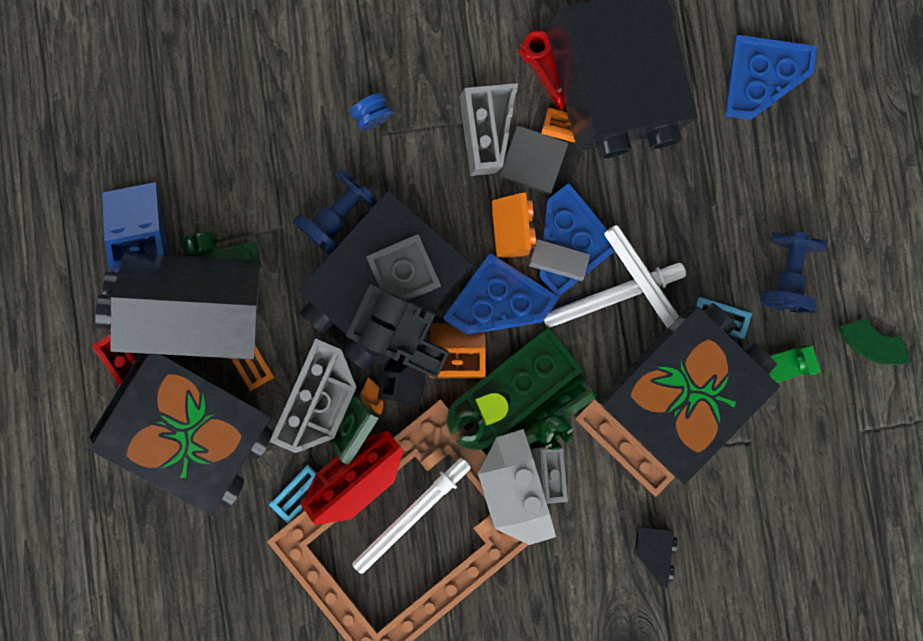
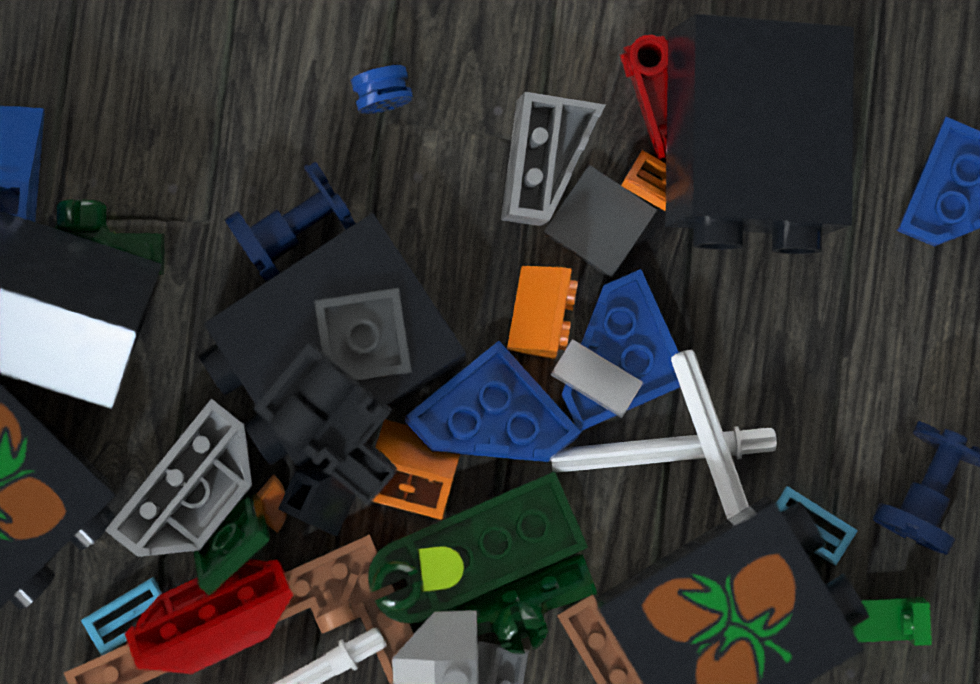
camera: 15 degrees right, 0 degrees up
orange tile [231,344,275,392] -> none

